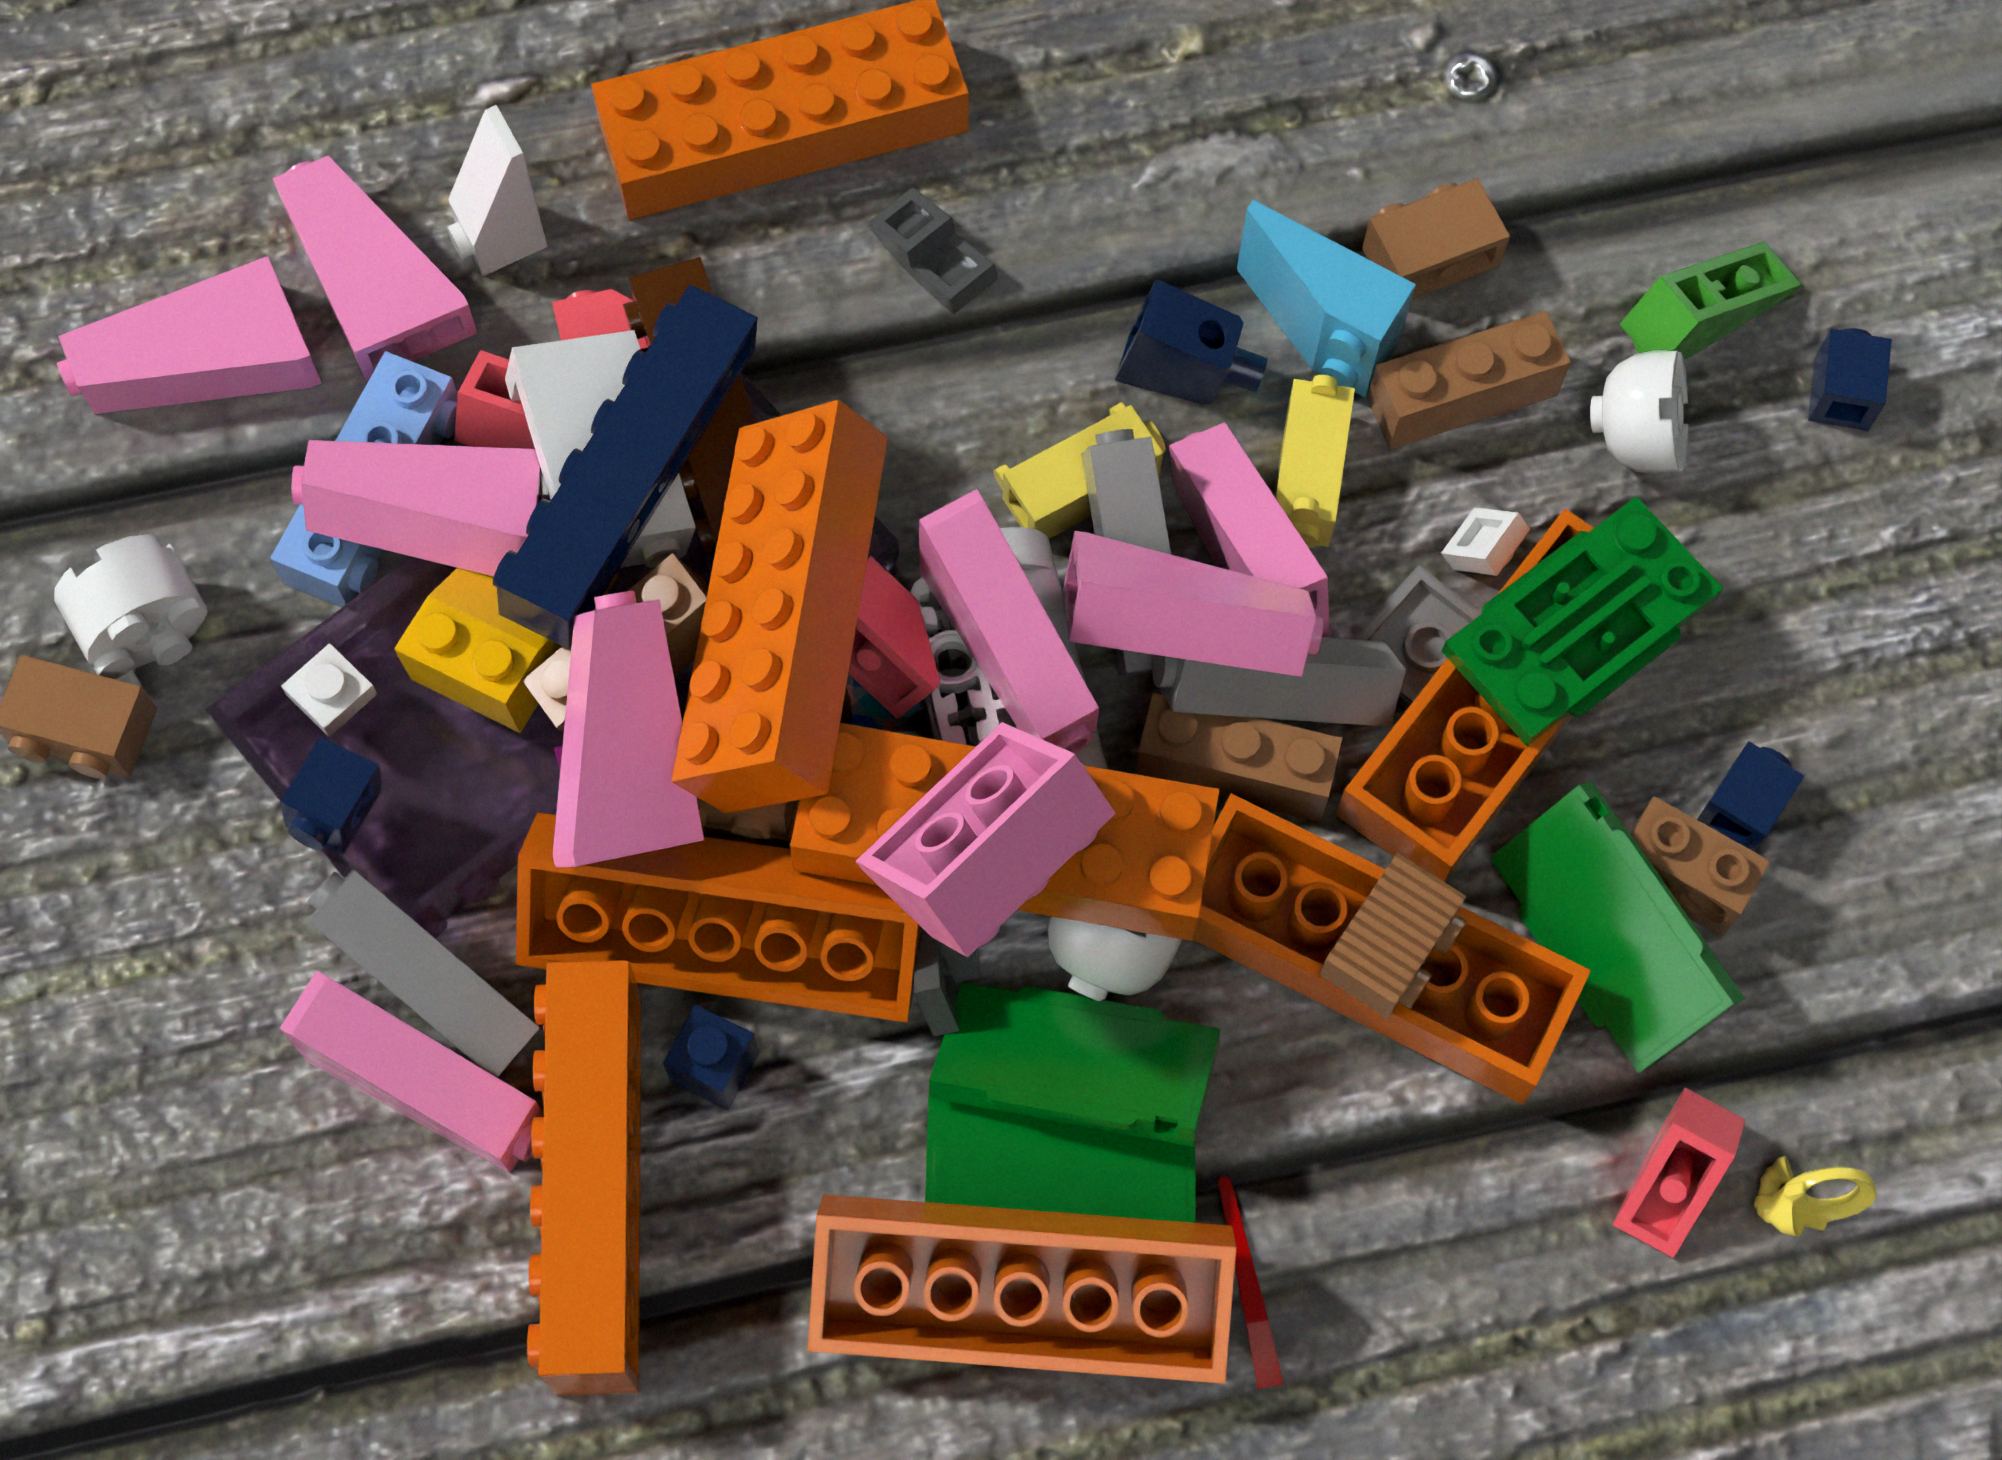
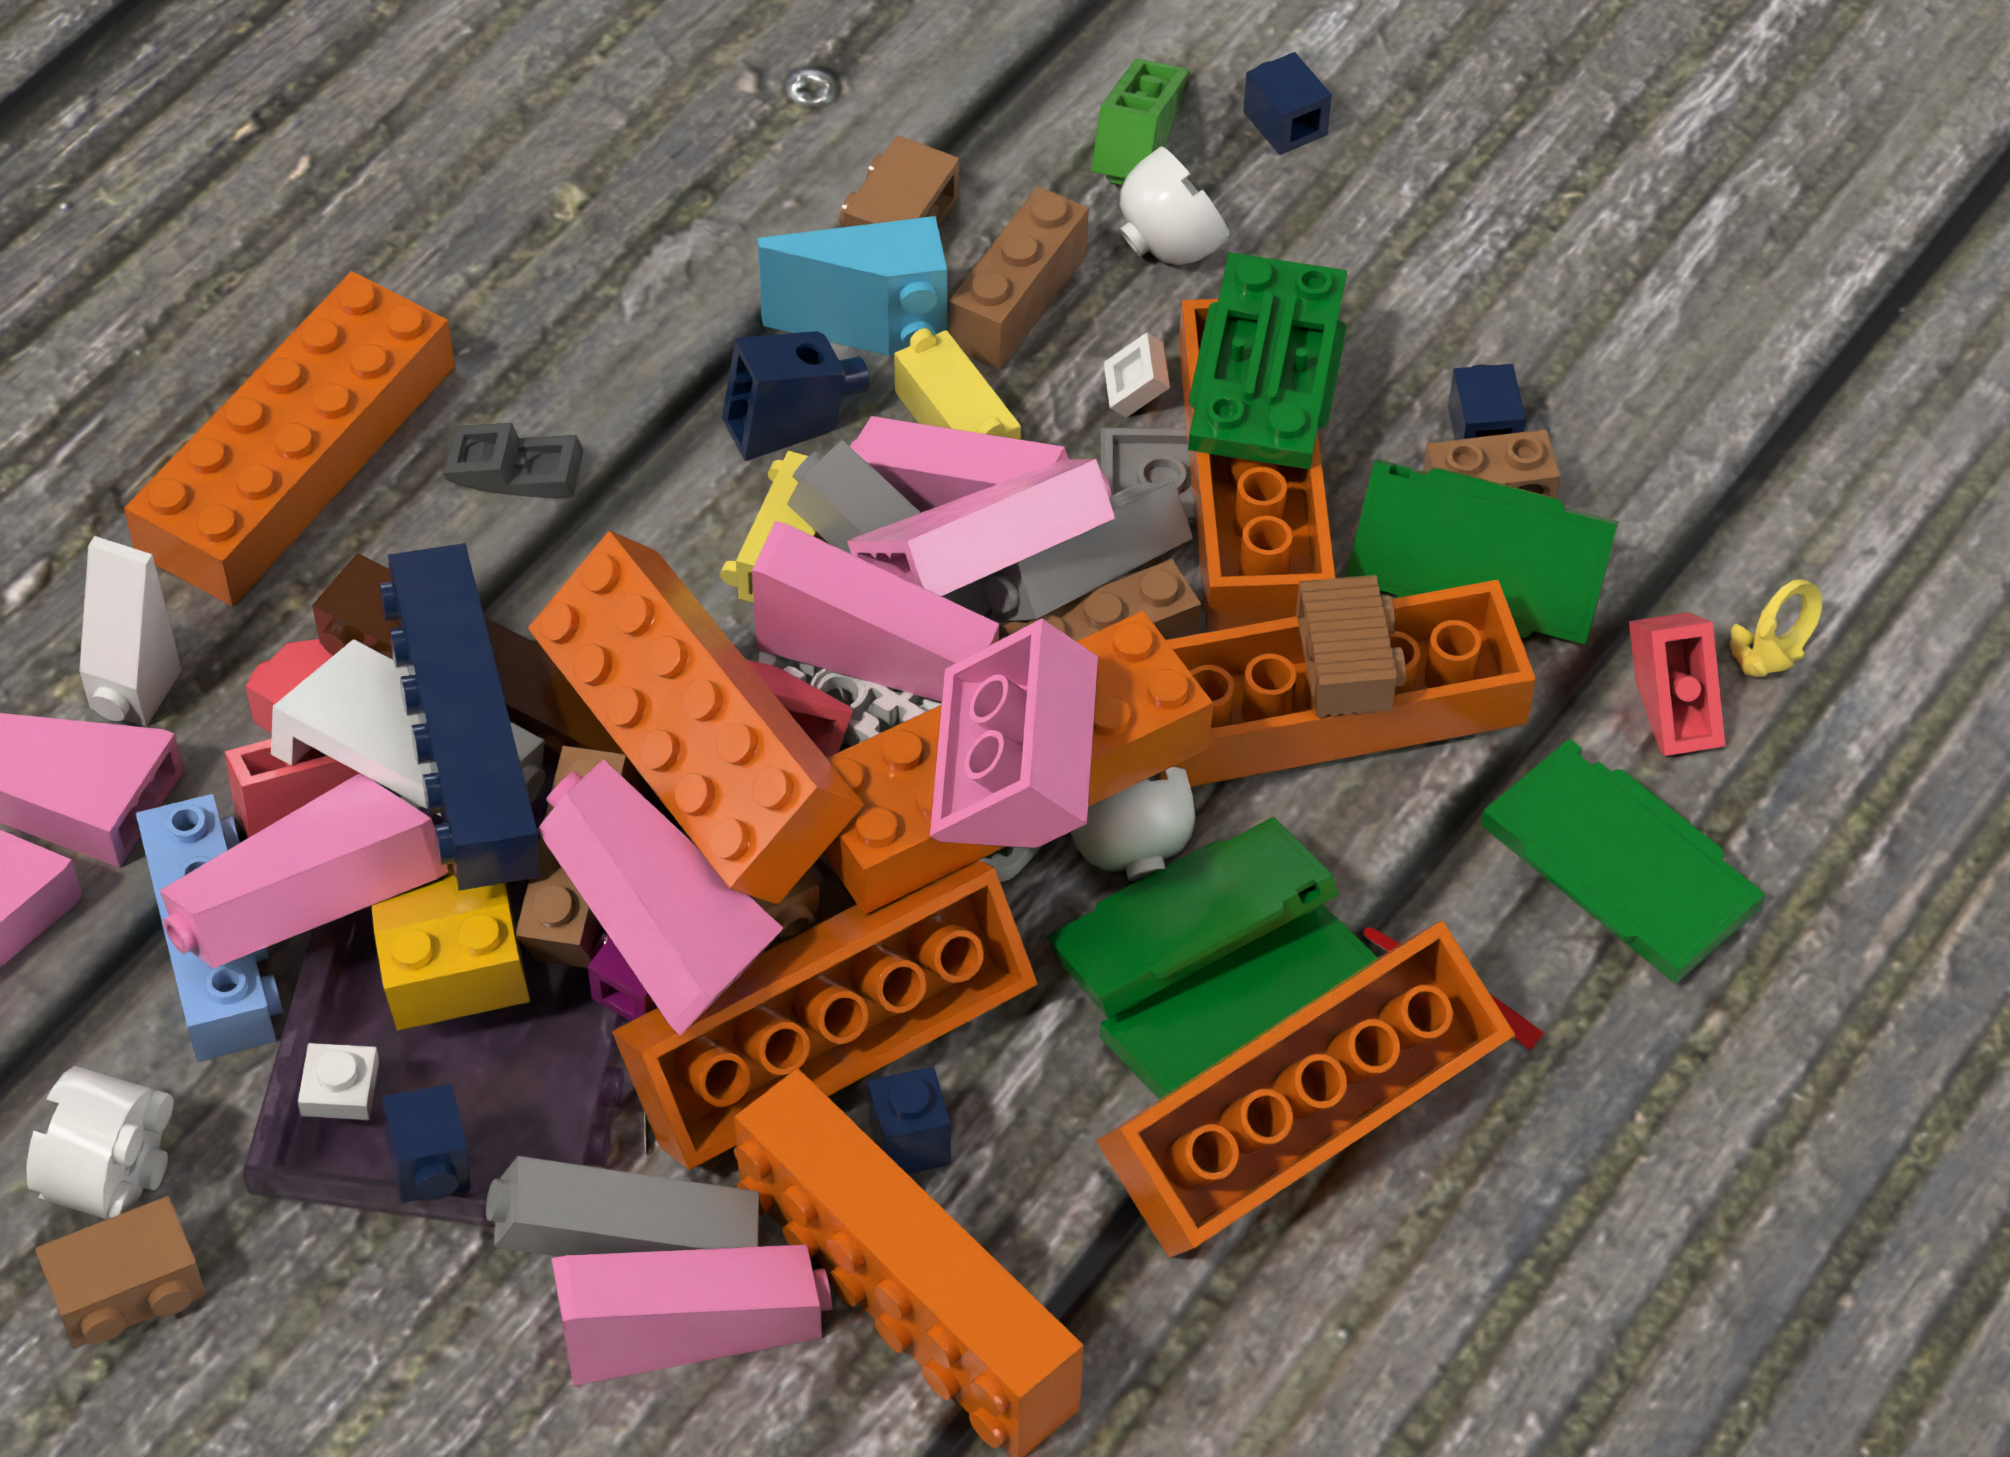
camera: 40 degrees left, 15 degrees down
dark grey slope [914,930,981,1037] -> none
none -> green piece [1480,738,1765,984]

